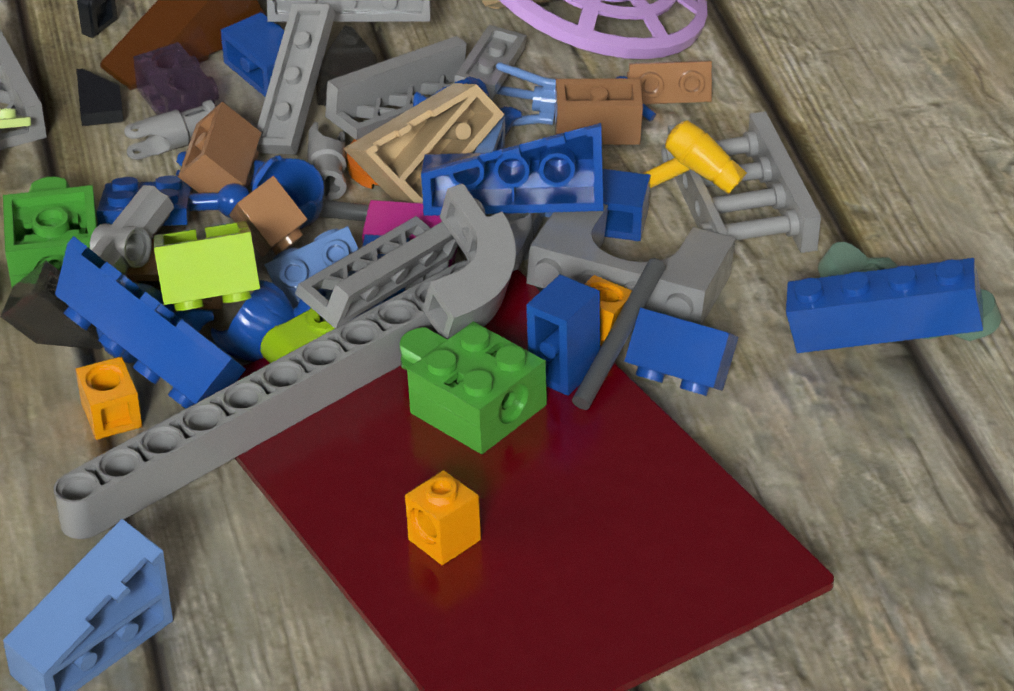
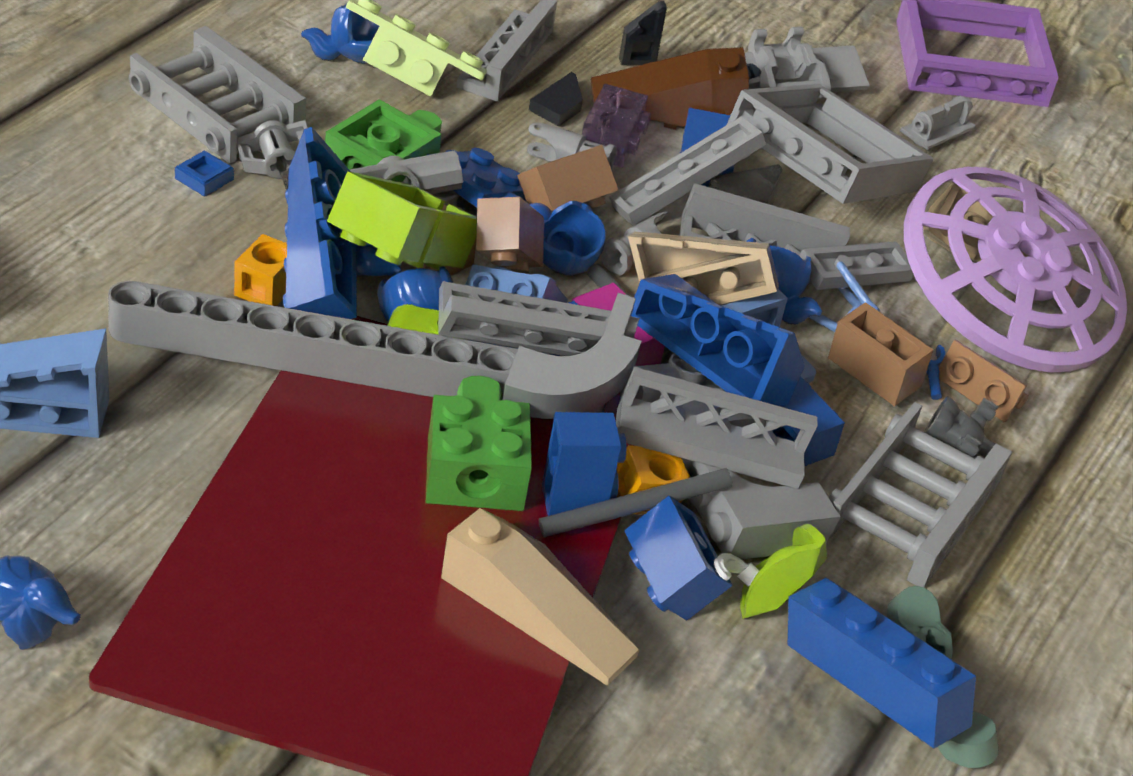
camera: 40 degrees right, 0 degrees up
light orange brick [405,470,481,566] -> none
yellow piece [642,120,747,194] -> none
none -> tan wedge [441,508,639,686]
none -> light grey fence [616,367,818,489]
none -> lime hat [714,524,827,619]
none -> dark grey piece [924,396,999,458]

